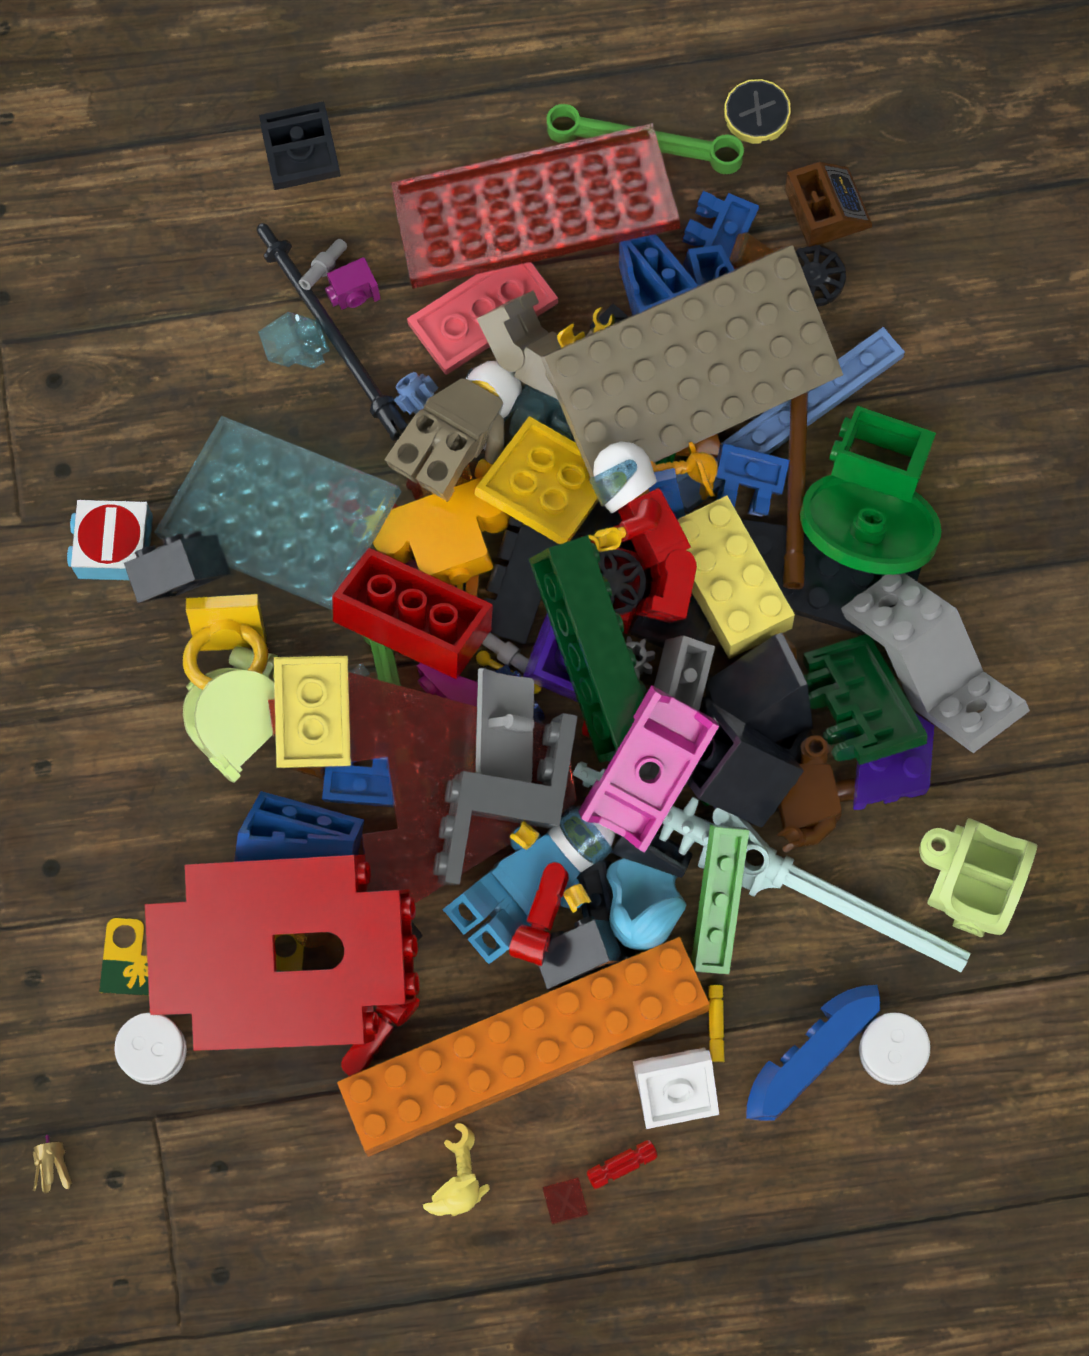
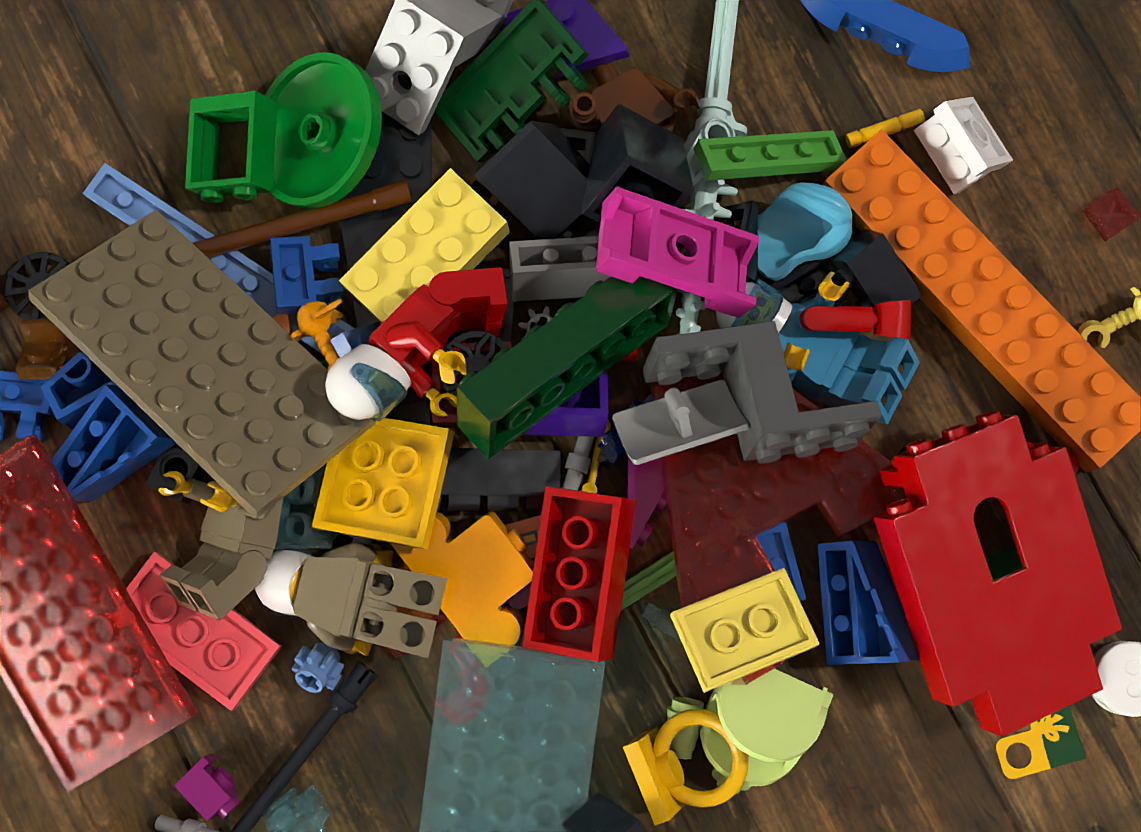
camera: 110 degrees left, 10 degrees up
red axle [587,1140,658,1189] -> none

